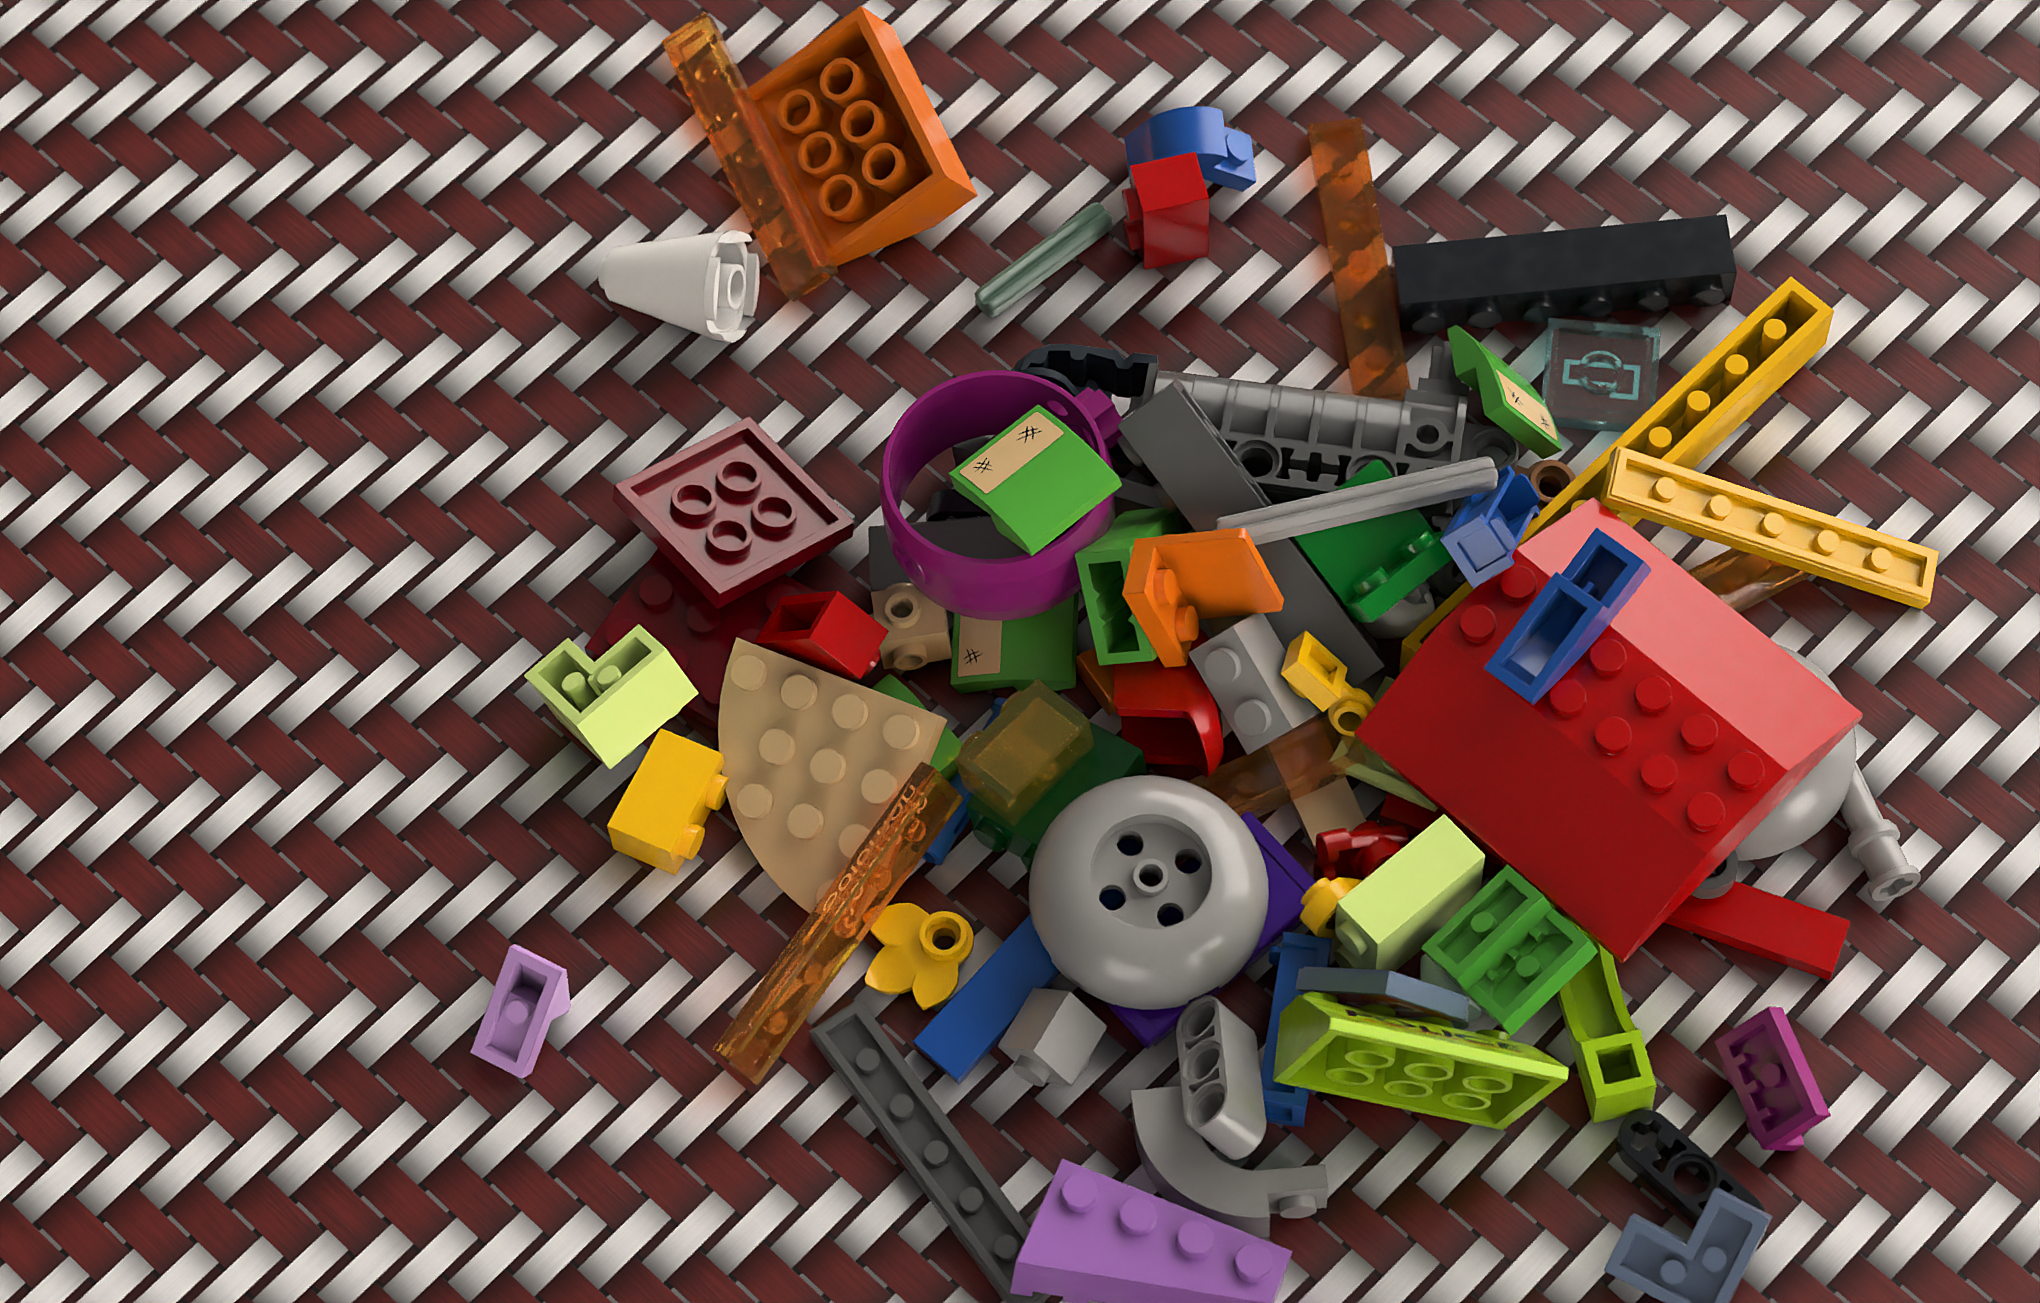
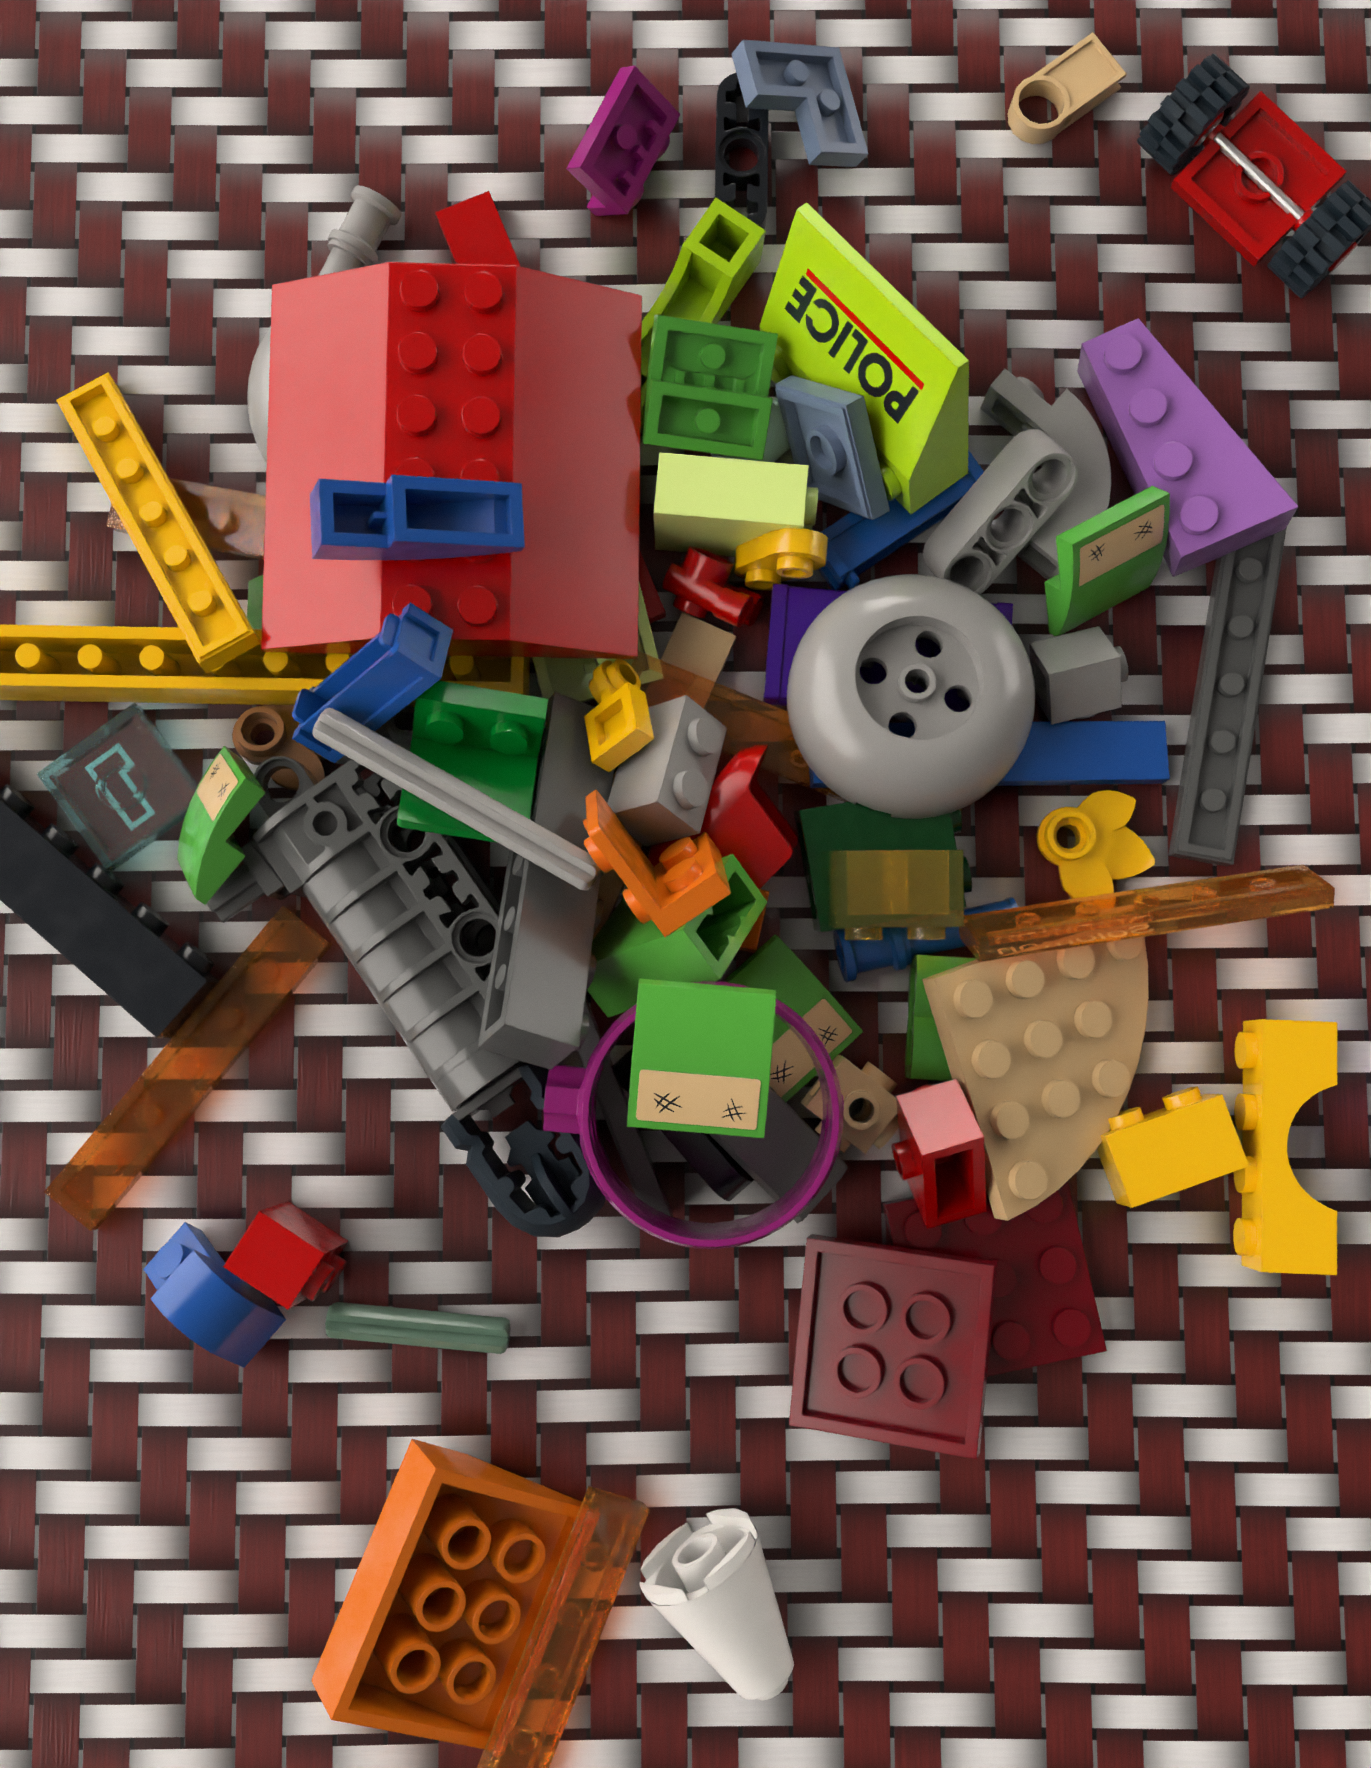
camera: 140 degrees left, 20 degrees up
yellowish green brick [524,624,699,769] -> none
none -> bright green slope [1045,486,1170,636]
none -> yellow arch [1233,1019,1337,1275]

